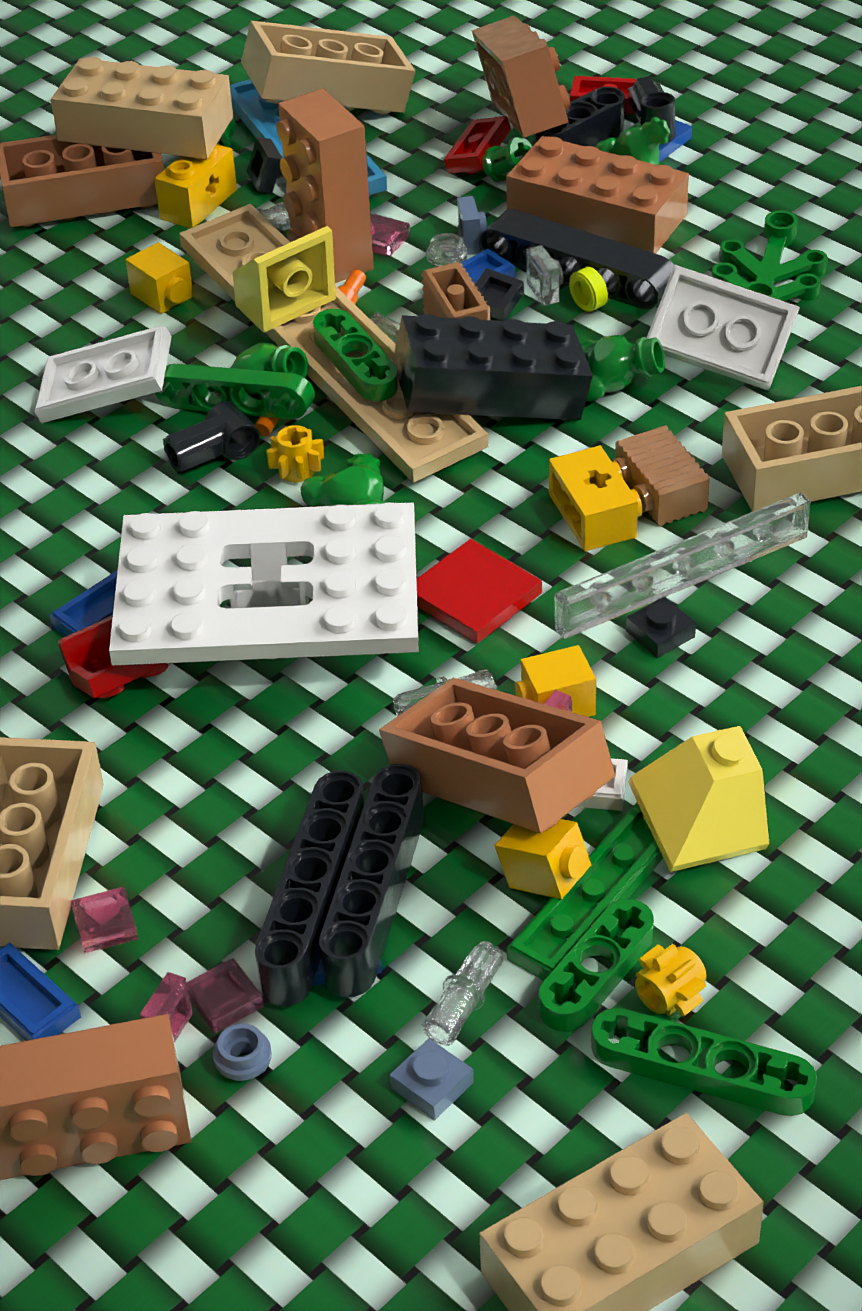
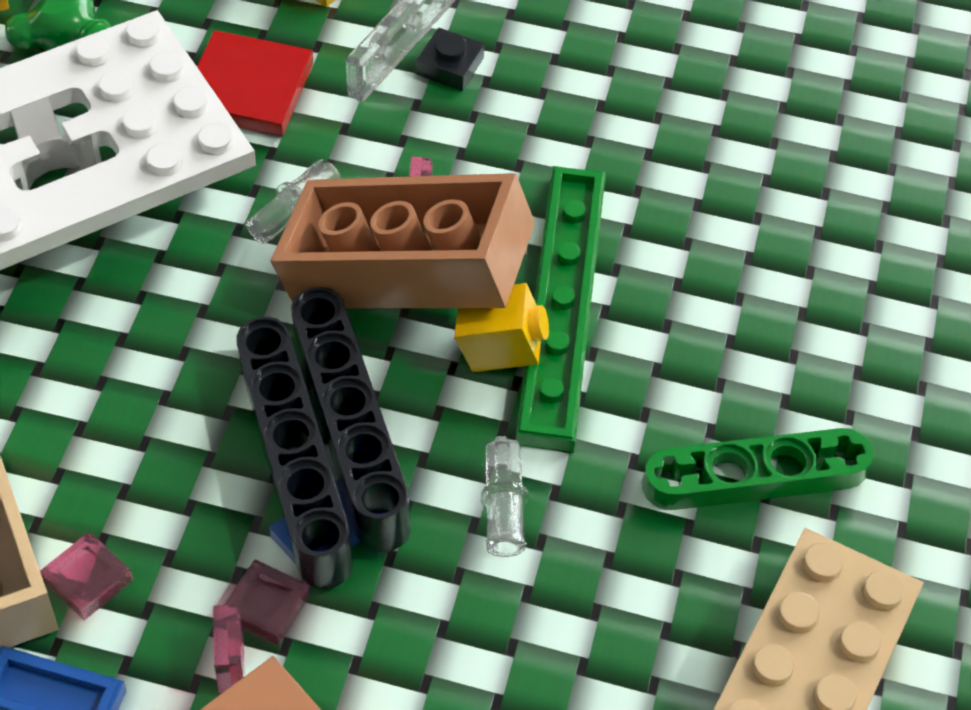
camera: 35 degrees left, 10 degrees up
sand blue plate [213,1023,272,1081] -> none
sand blue plate [390,1038,474,1120] -> none
yellow brick [515,645,596,717] -> none
green beam [539,899,654,1031] -> none
light yellow slope [628,726,769,872] -> none
yellow gear [635,944,707,1017] -> none

